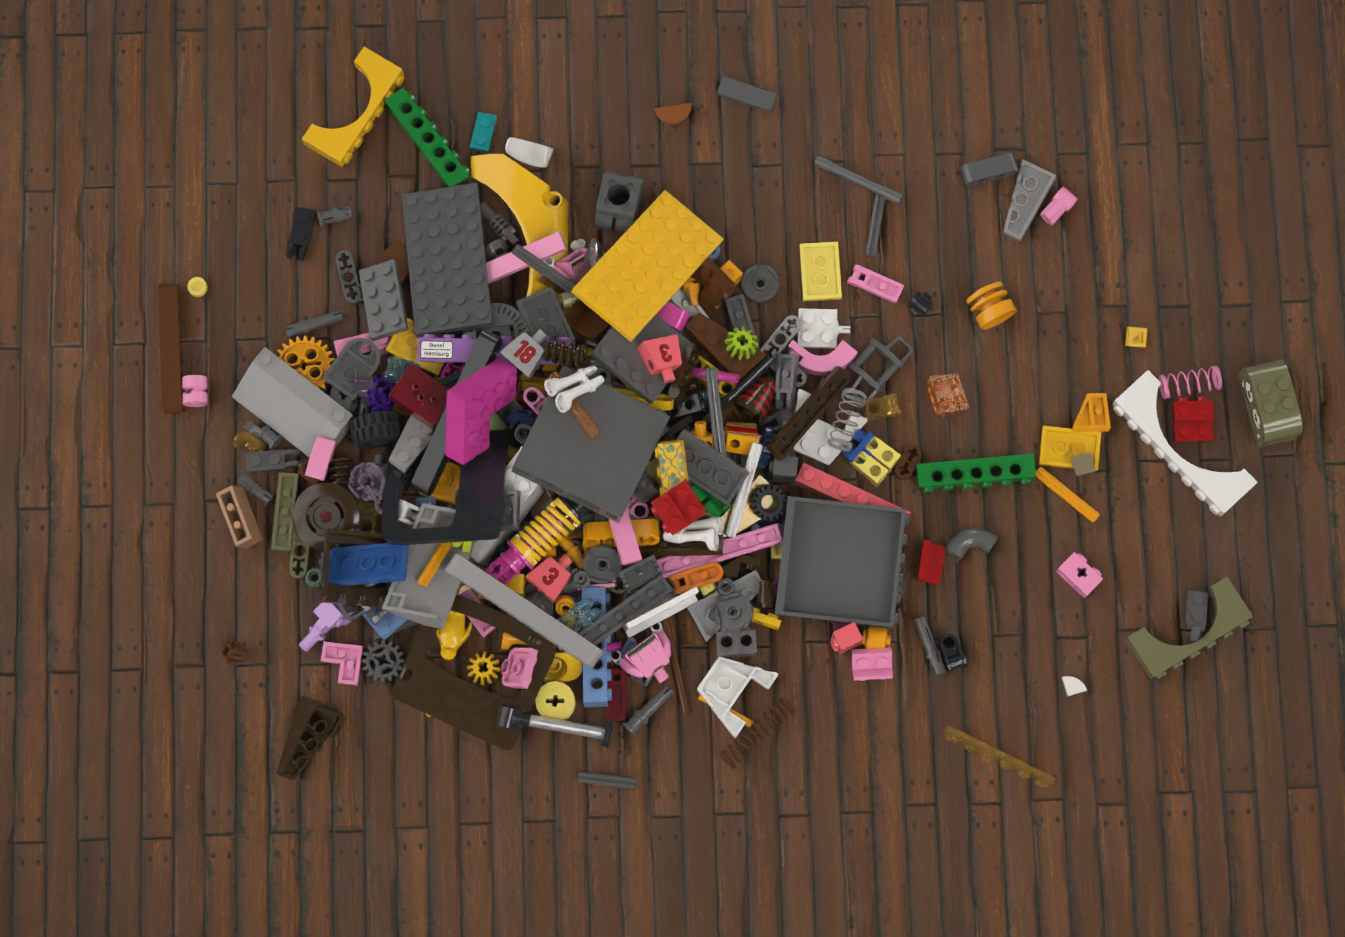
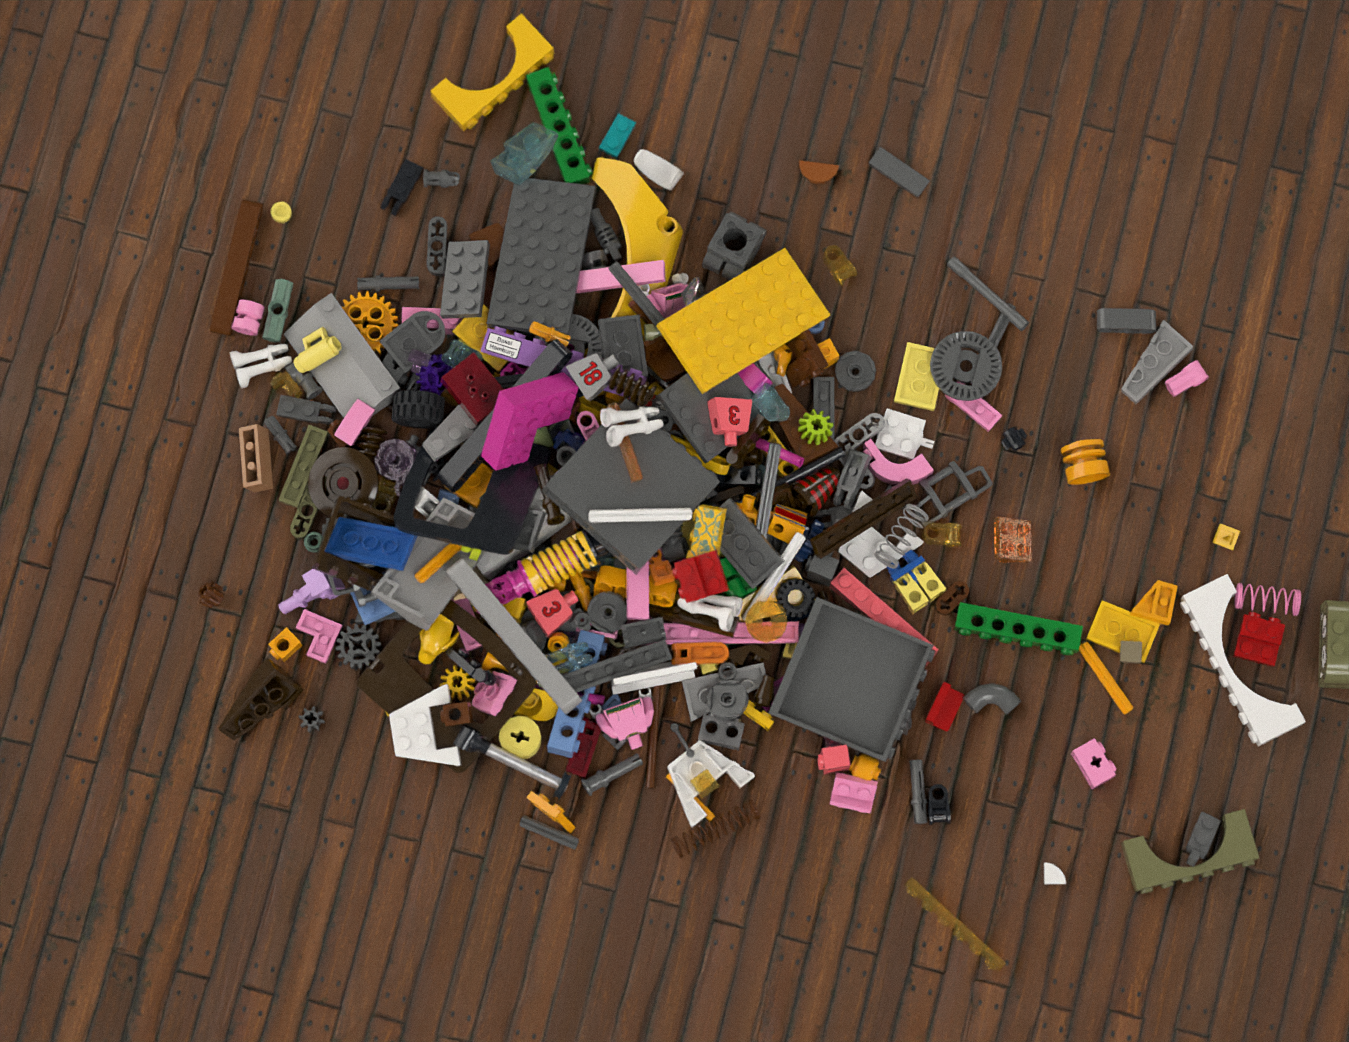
camera: 15 degrees right, 0 degrees up
none -> white piece [230,344,292,389]
none -> sand green piece [263,279,294,343]
none -> light orange brick [268,627,303,662]
none -> light yellow piece [294,327,342,373]
none -> dark grey gear [299,706,325,733]
none -> white wing [389,684,461,766]
none -> reddish brown brick [440,702,474,727]
none -> black hinge [446,647,497,686]
none -> clear light blue slope [490,122,558,185]
none -> light orange wing [526,791,576,834]
none -> light orange axle [529,321,570,347]
none -> dark brown pin [534,463,565,526]
none -> white axle [588,508,692,522]
none -> orange plate [649,550,675,586]
none -> dark grey hinge [670,723,695,758]
none -> clear yellow plate [690,769,719,799]
none -> clear yellow plate [745,600,788,643]
none -> clear light blue piece [751,383,790,422]
none -> clear yellow piece [823,245,858,286]
none -> dark grey piece [930,331,1002,401]

